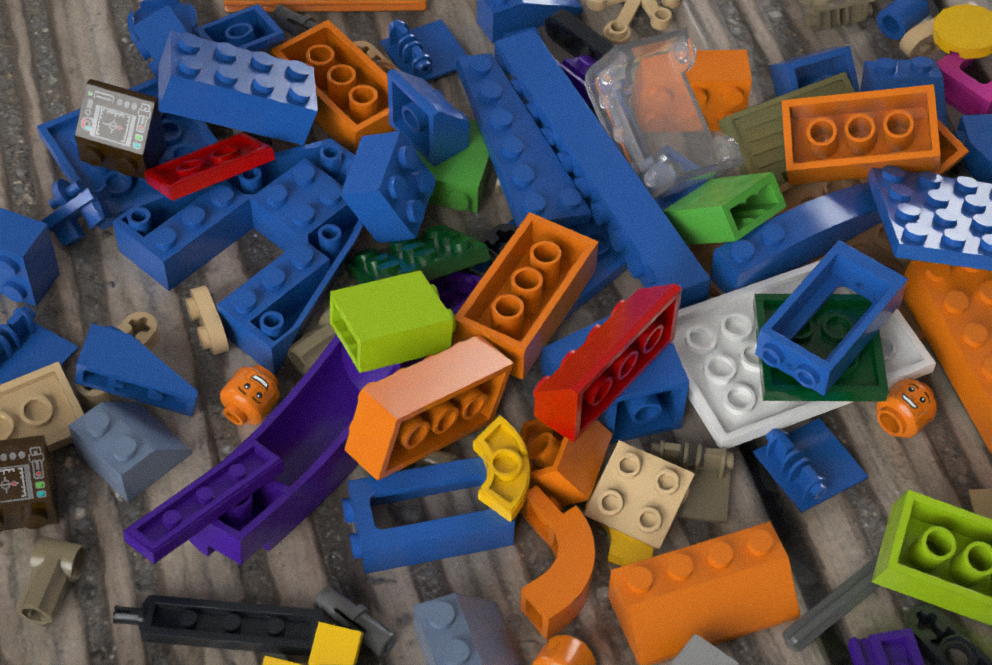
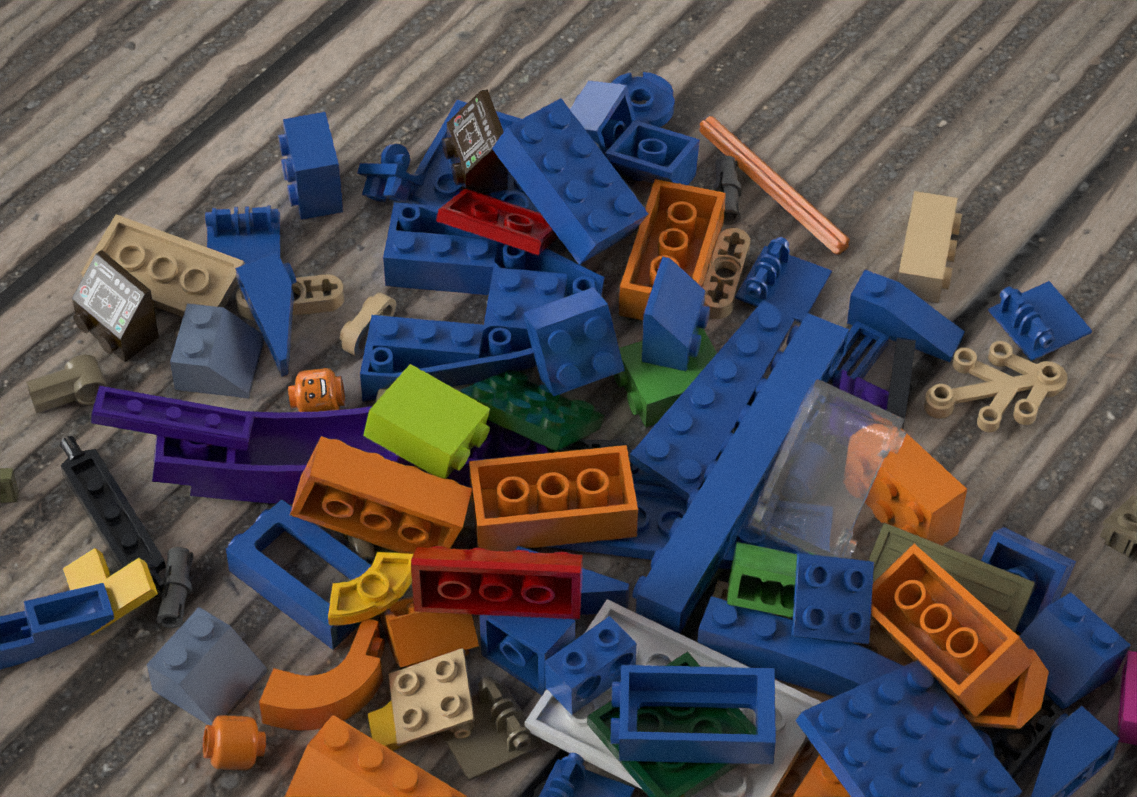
camera: 55 degrees right, 0 degrees up
none -> blue brick [545,616,637,715]
none -> blue hinge [792,553,874,644]

